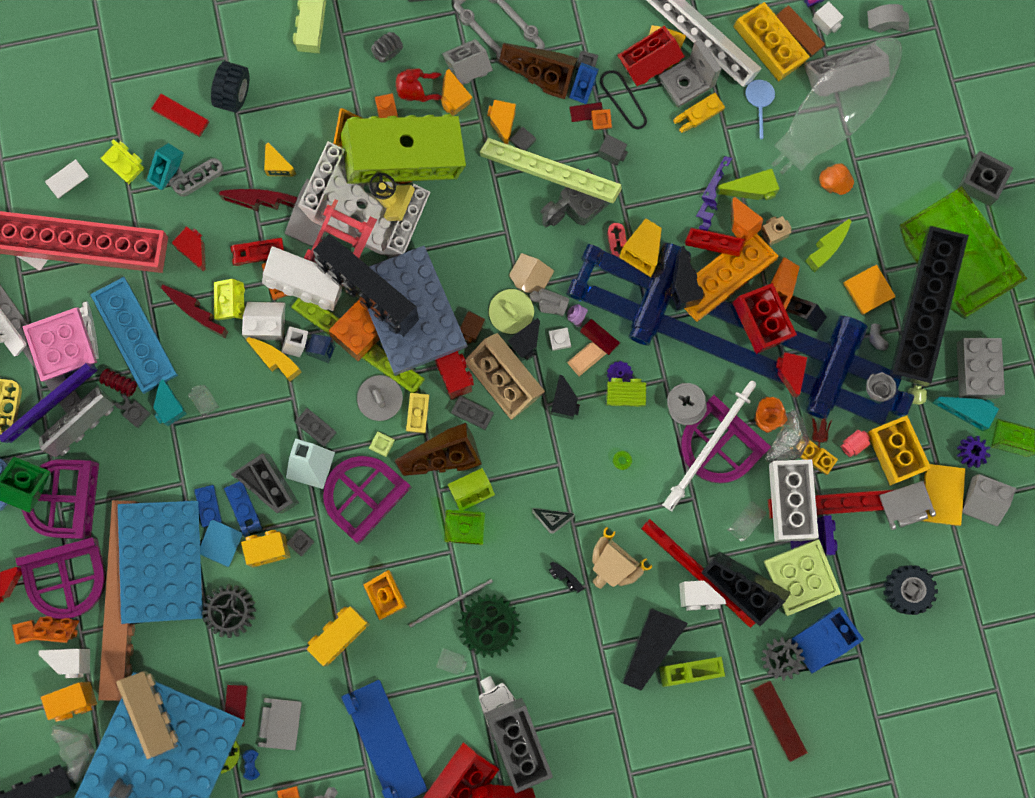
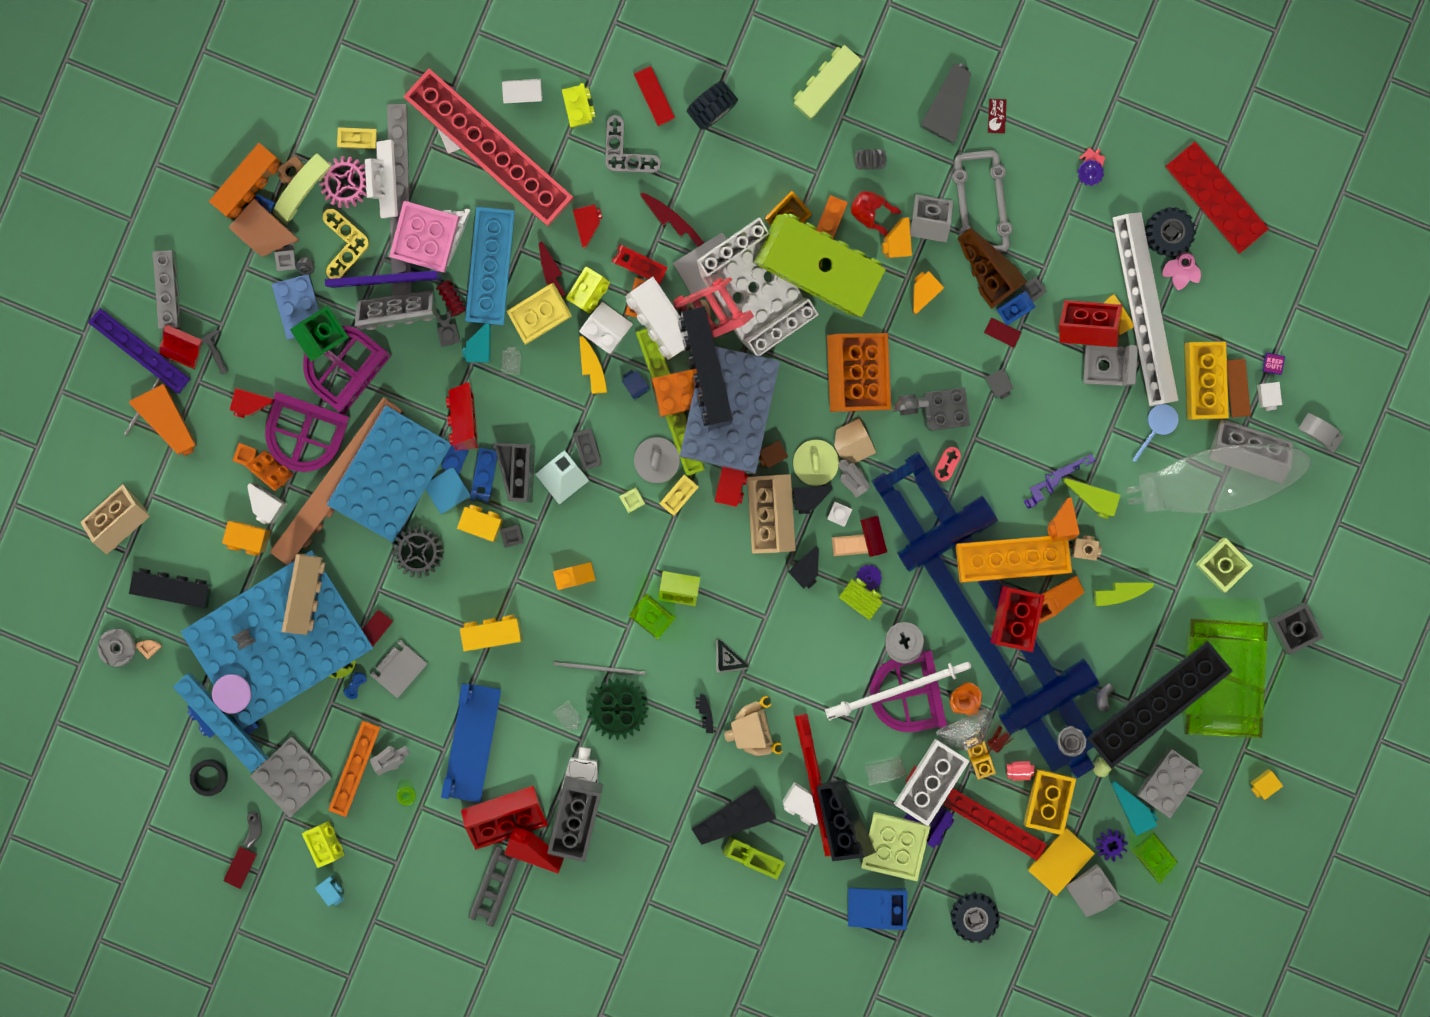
camera: 40 degrees right, 10 degrees up
clear slope [51,725,95,783] -> none
teal slope [146,143,184,190] -> none
yellow slope [264,142,296,177] -> none
white brick [282,326,308,357] -> none
magenta window [323,456,412,545] -> none
light orange slope [364,570,407,620] -> none
light yellow piece [369,173,415,221] -> none
reddish brown wedge [395,423,482,476] -> none
dark grey plate [451,396,494,431] -> none
yellowish green plate [480,138,622,203] -> none
dark grey tile [510,127,536,151] -> none
lavender plate [567,304,588,327] -> none
orange plate [591,109,612,131] -> none
black piece [600,70,647,129] -> none
clear neon green plate [613,451,632,470] -> none
yellow slope [619,219,662,277] -> none
black slope [671,246,704,310] -> none
yellow hinge [673,93,725,133] -> none
red tile [685,228,745,257] -> none
clear red tile [752,680,808,762] -> none
dark grey gear [761,637,805,681] -> none
red slope [776,352,807,398] -> none
black slope [786,296,827,332] -> none
orange hair [819,163,854,195] -> none
light orange tile [843,264,896,315] -> none
light grey piece [879,481,936,530] -> none
none -> red slope [446,382,478,451]
none -> light yellow tile [506,283,572,345]
none -> light orange slope [553,562,596,590]
none -> orange slope [827,333,891,412]
none -> yellowish green slope [1195,538,1253,593]

